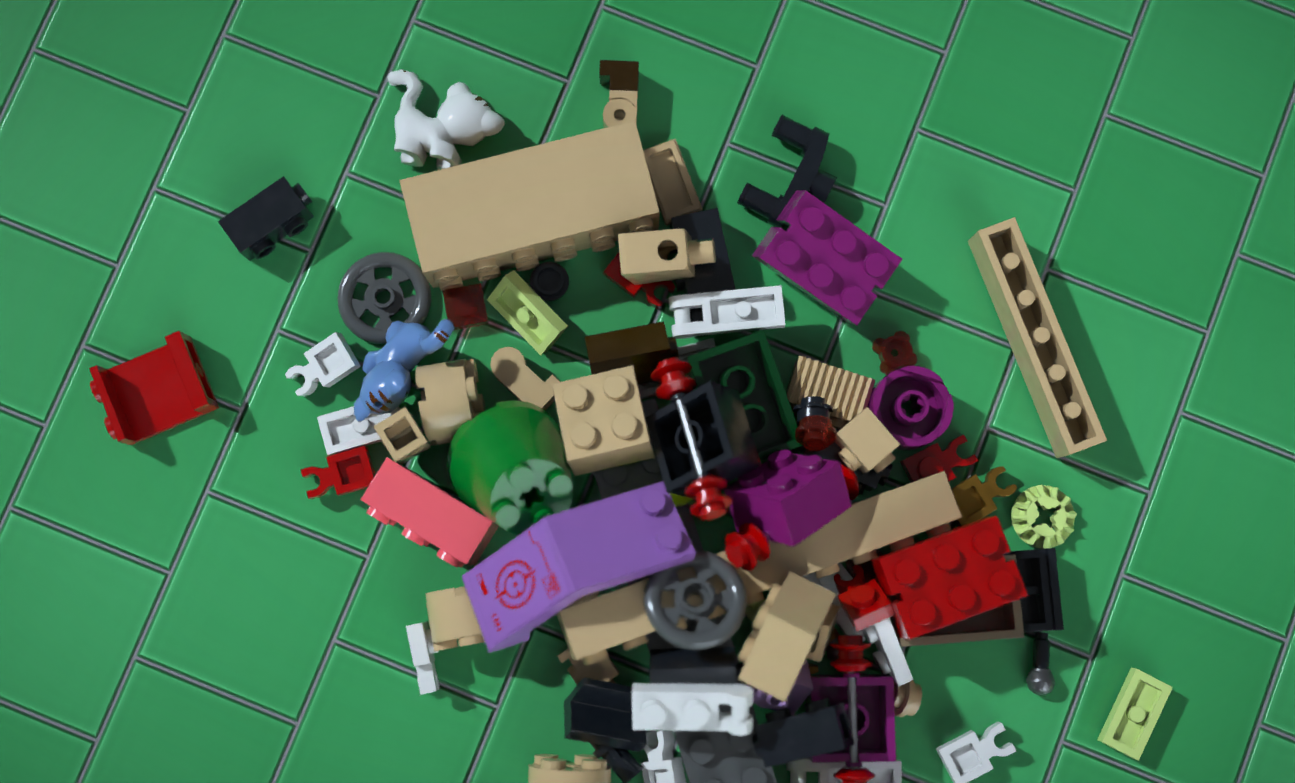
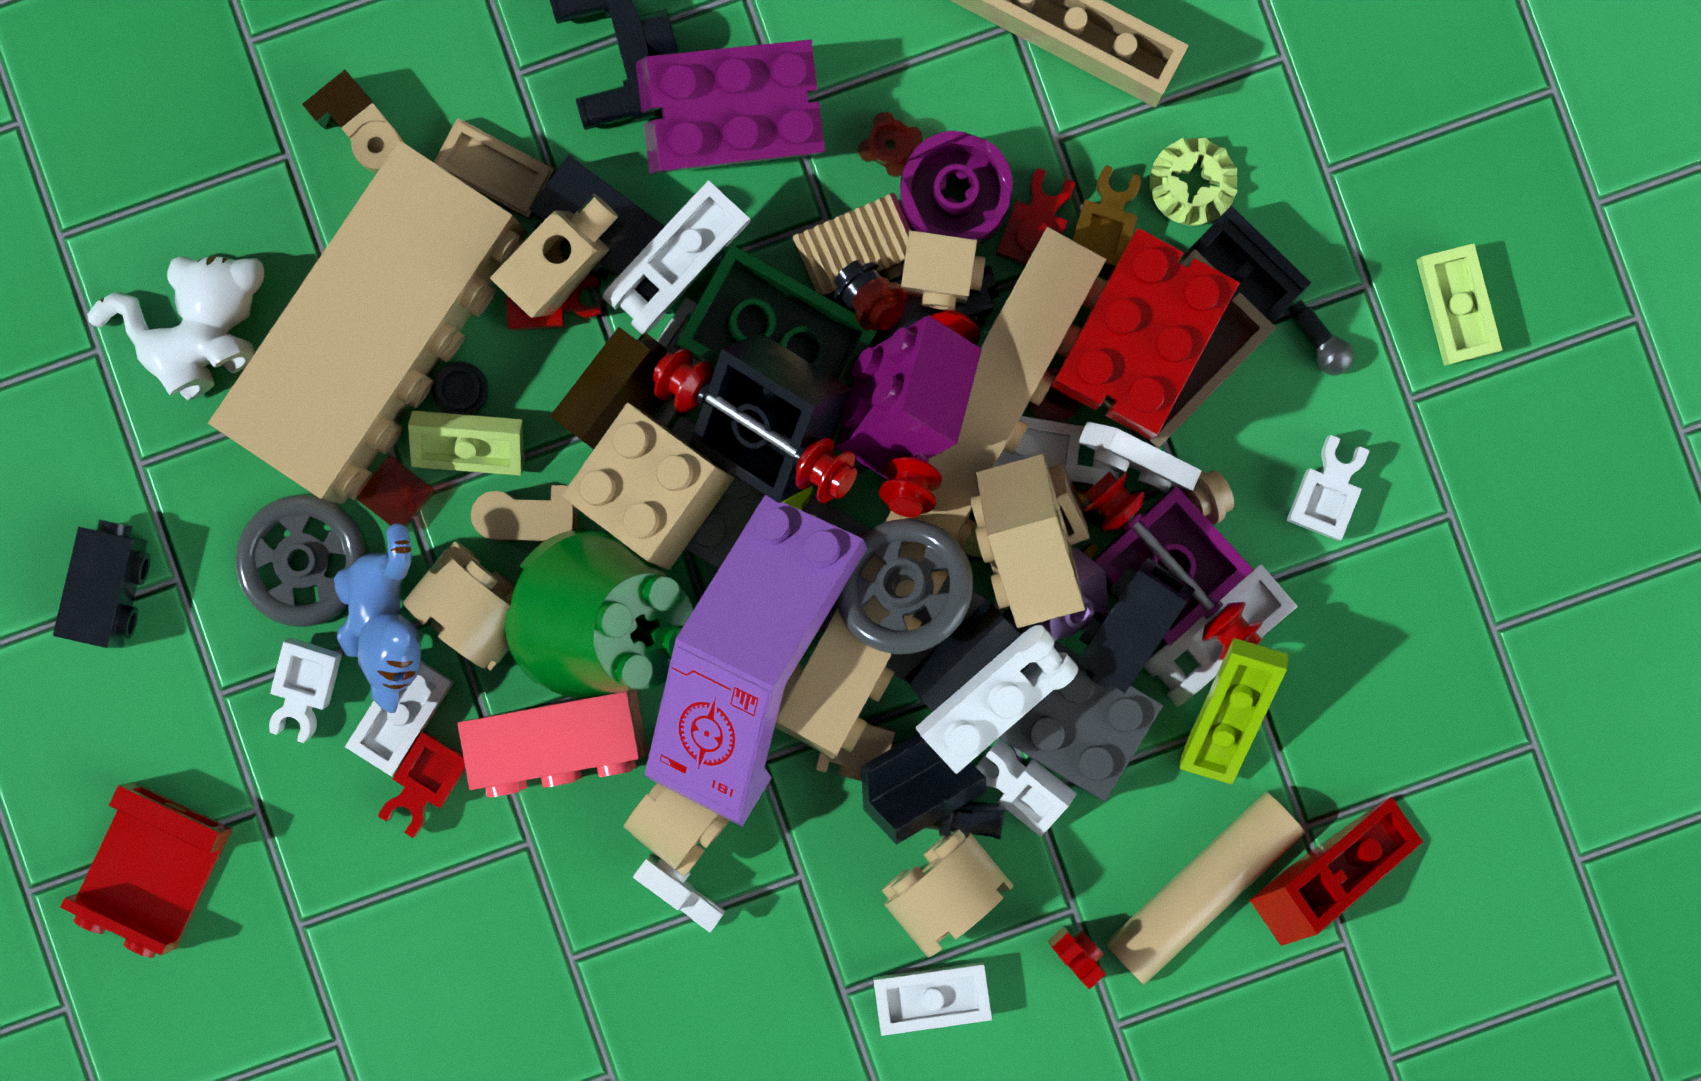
camera: 30 degrees left, 5 degrees up
tan leg [373,407,431,465] -> none
red plate [833,565,895,632] -> none

